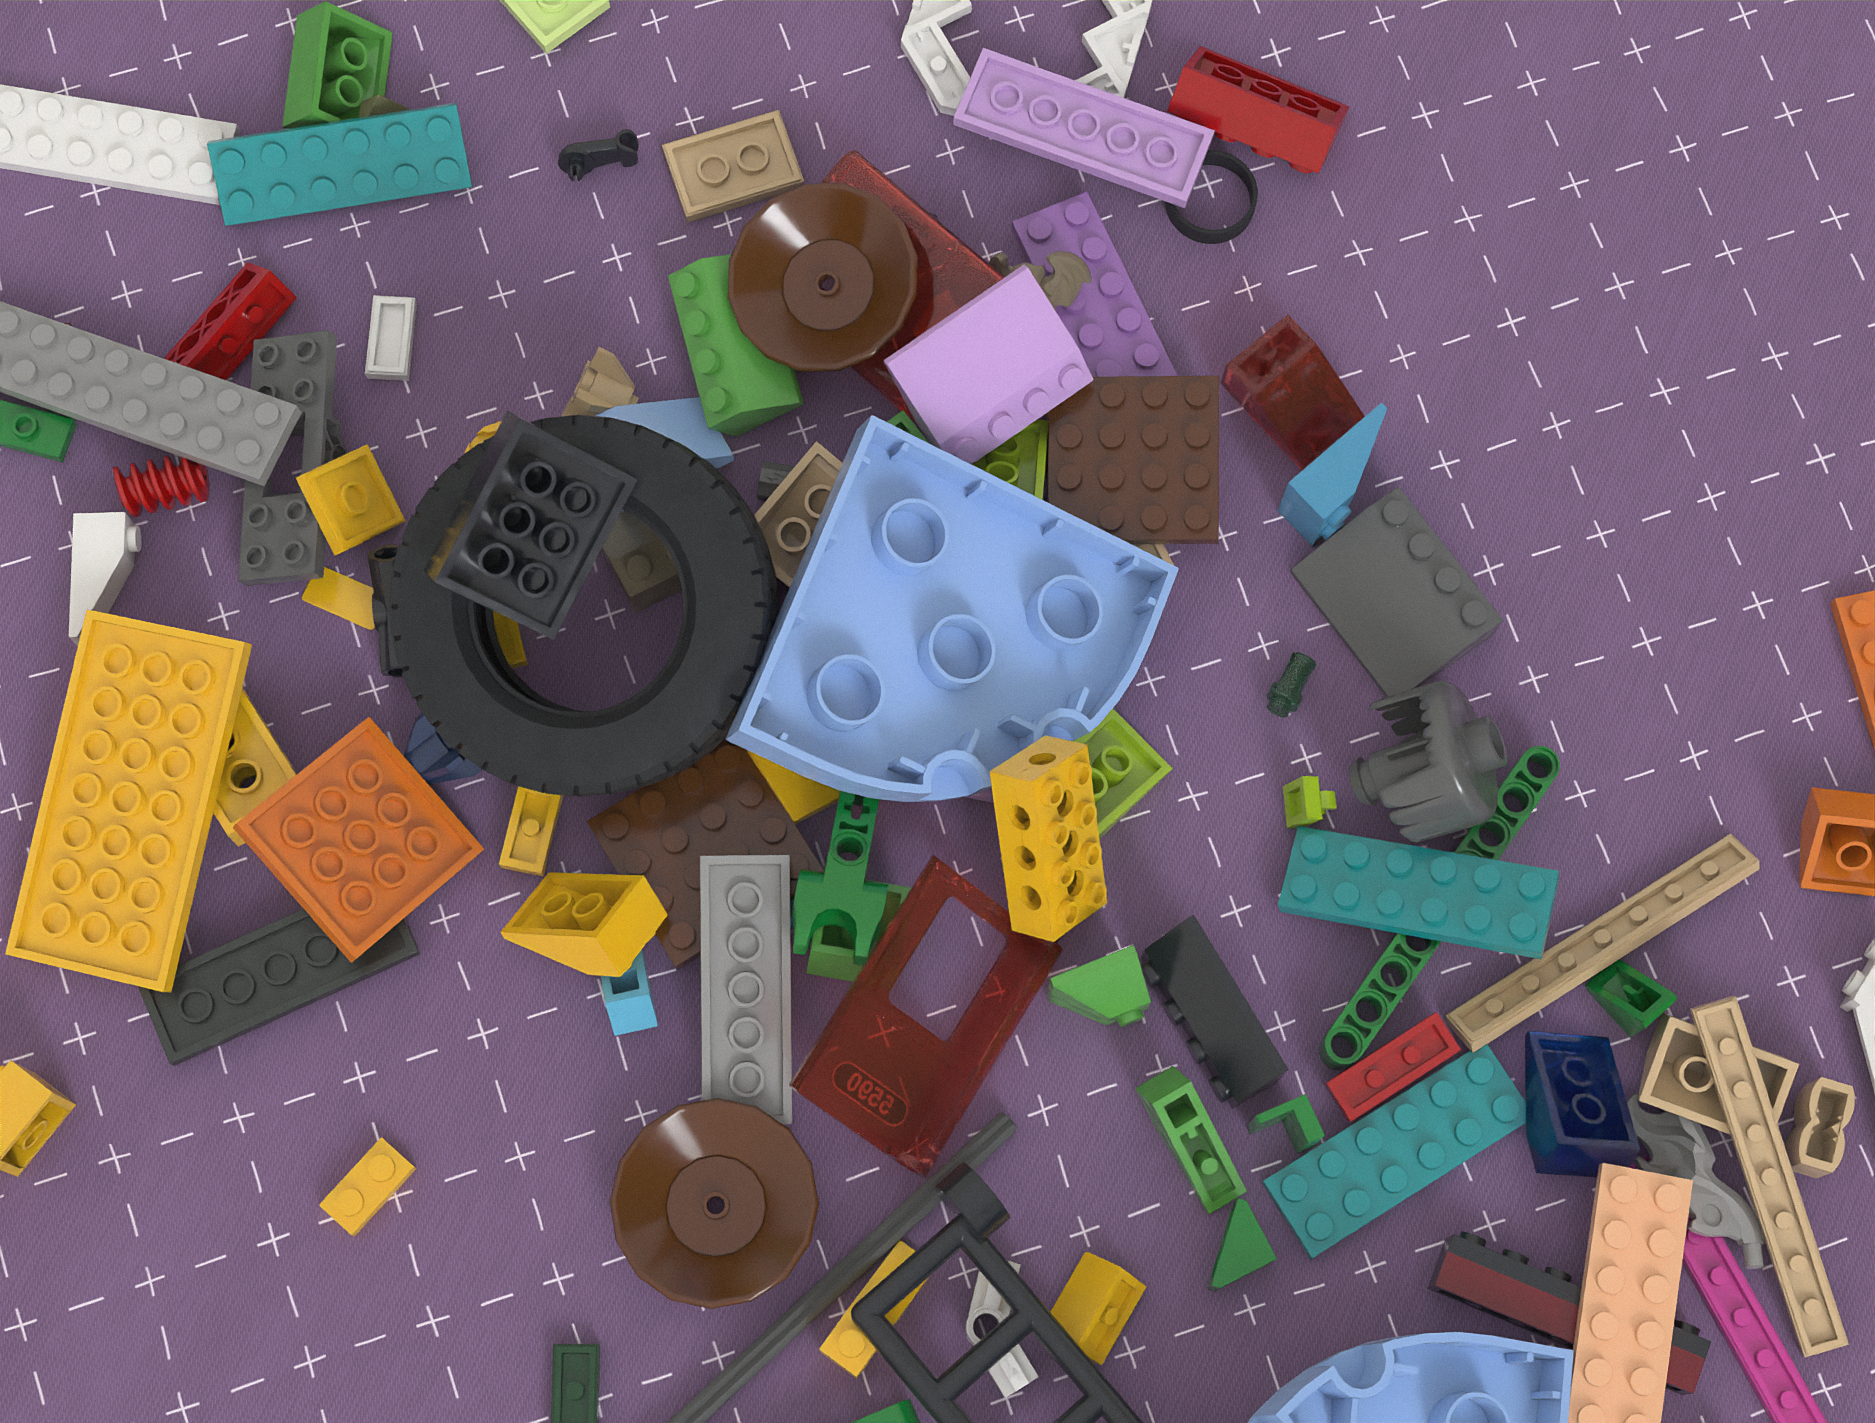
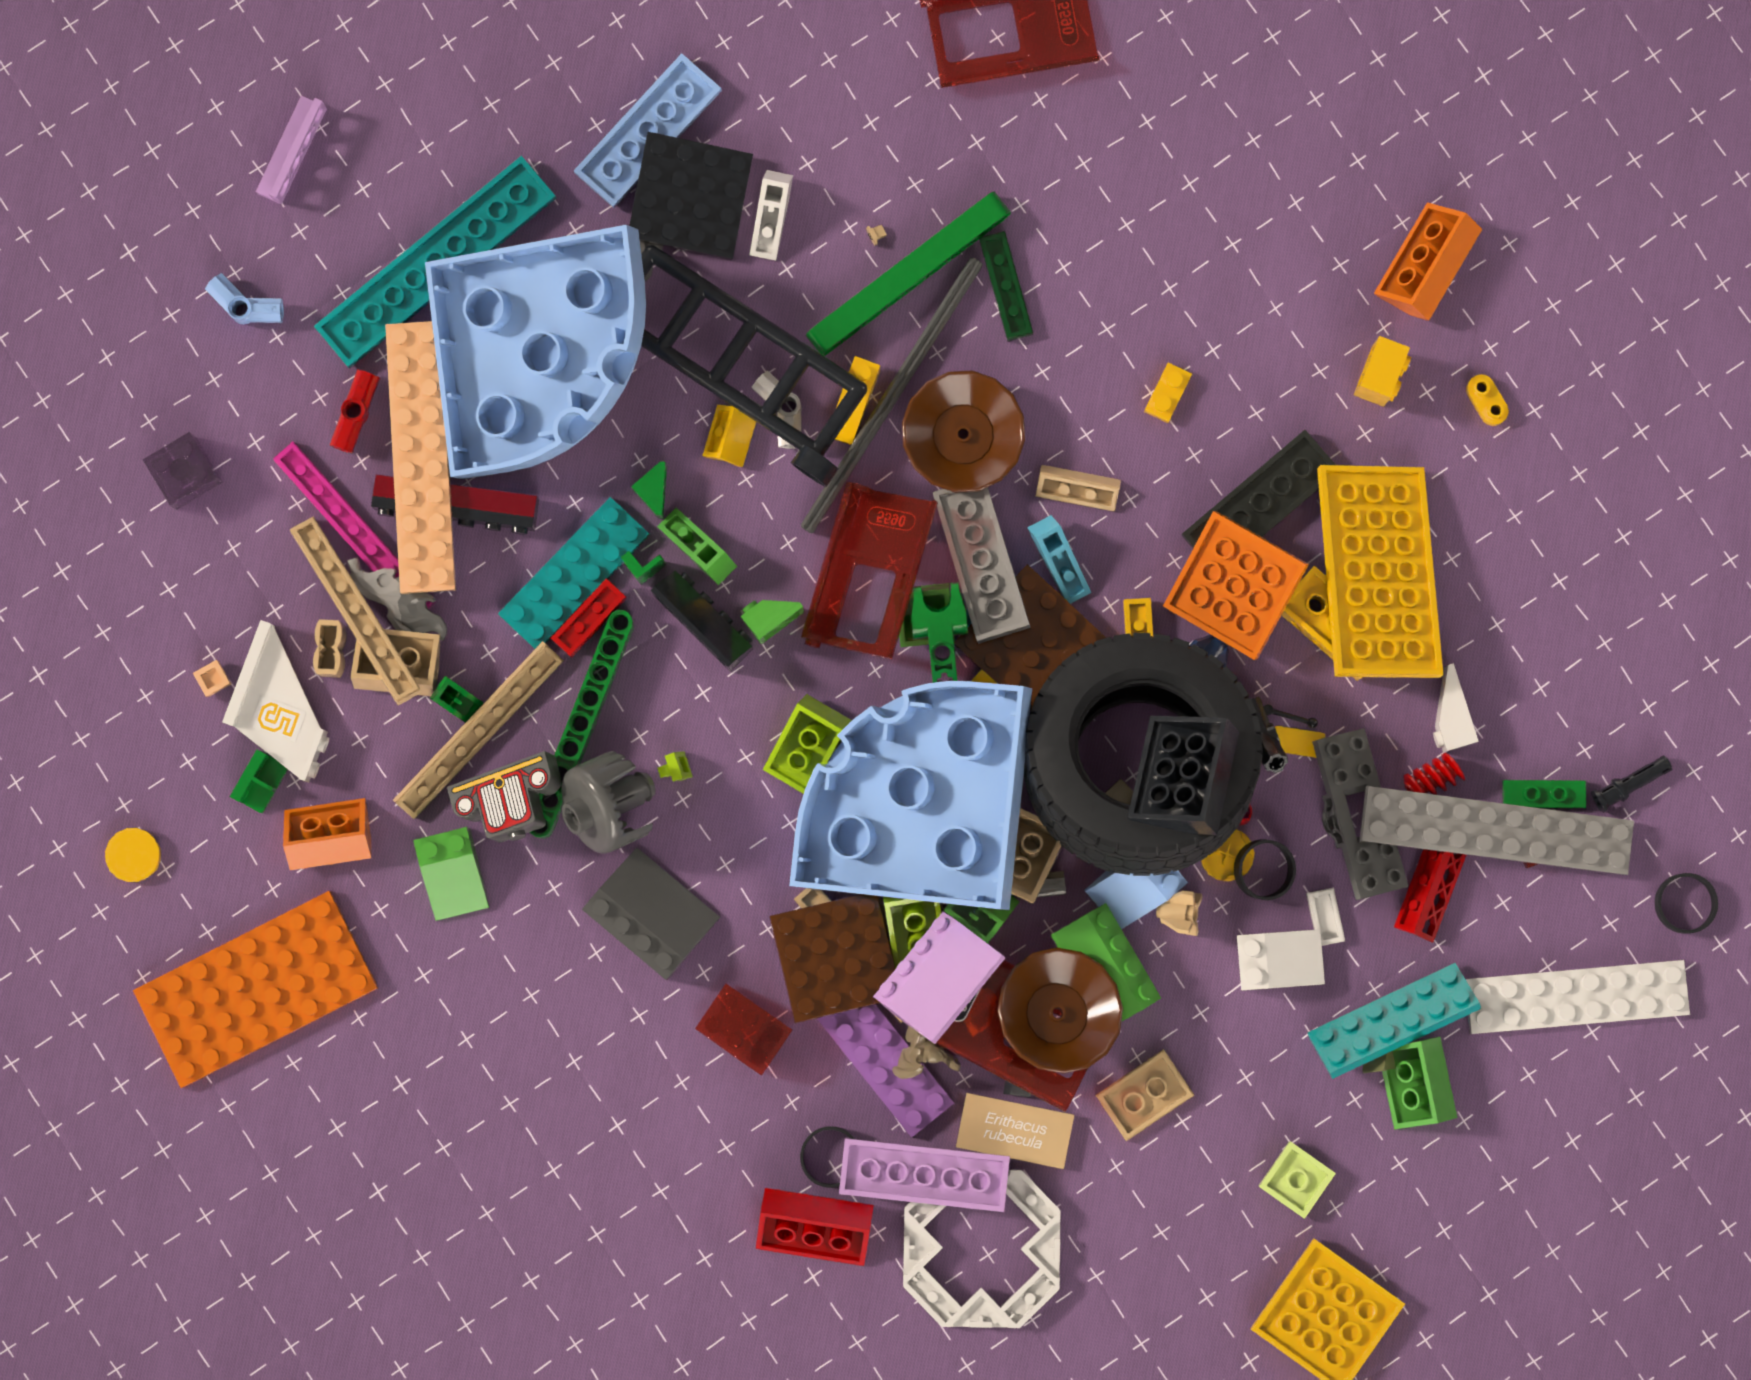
camera: 170 degrees right, 10 degrees up
yellow tile [296,444,406,556] -> none
yellow slope [500,872,668,977] -> none
black piece [558,129,639,181] -> none
yellow brick [989,735,1107,942] -> none
clear green animal [1266,652,1317,718] -> none
dark azure slope [1278,402,1387,547] -> none
teal plate [1278,826,1560,959] -> none
clear blue slope [1525,1031,1640,1178] -> none
none -> slope [413,827,489,921]
none -> brick [447,751,561,843]
none -> tan tile [956,1093,1074,1169]
none -> tan slope [1035,465,1121,512]
none -> black tyre [1234,839,1296,900]
none -> white slope [1237,930,1325,990]
none -> black hinge [1264,704,1318,728]

